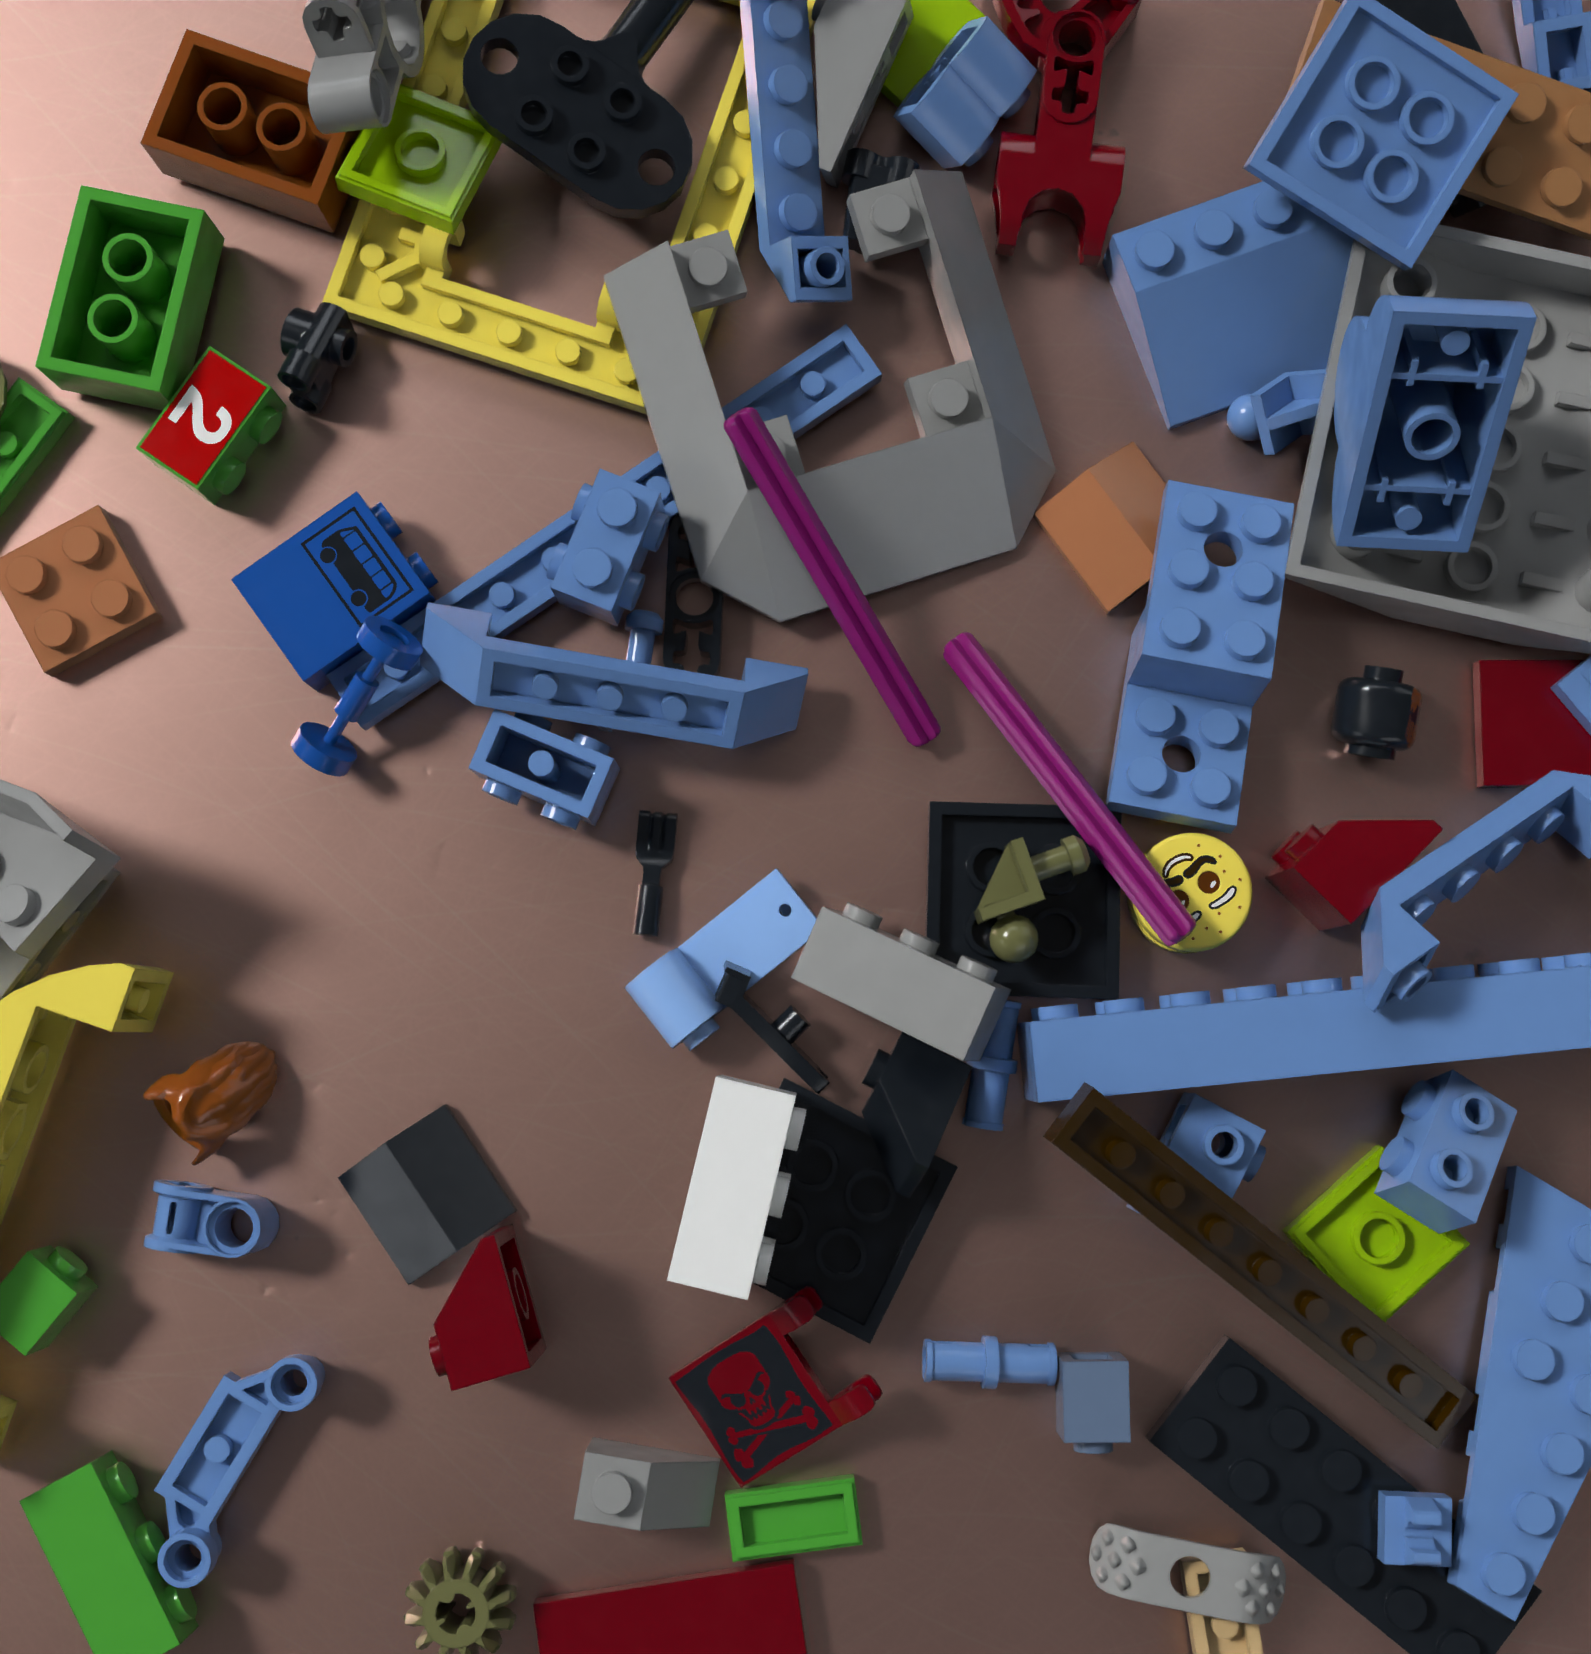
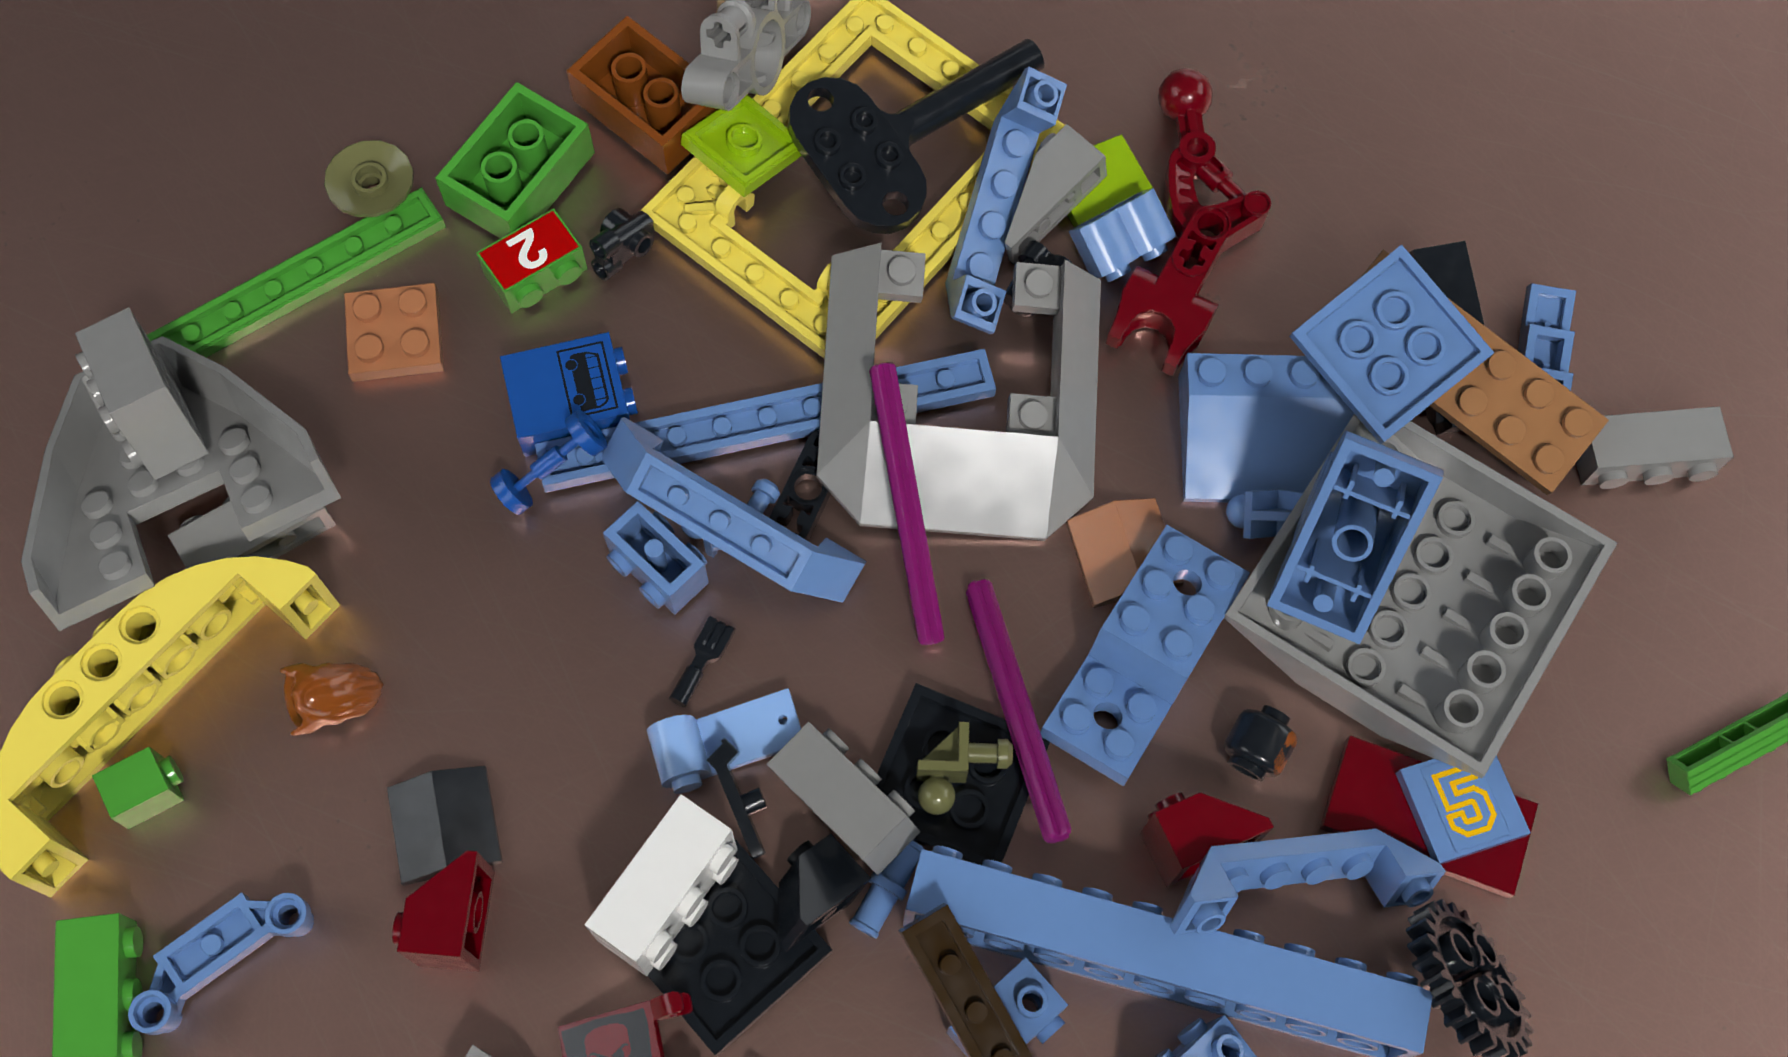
camera: 15 degrees right, 15 degrees down
medium blue piece [143,1179,280,1258] -> none
medium blue brick [547,469,669,626] -> none
light yellow head [1126,833,1253,954] -> none

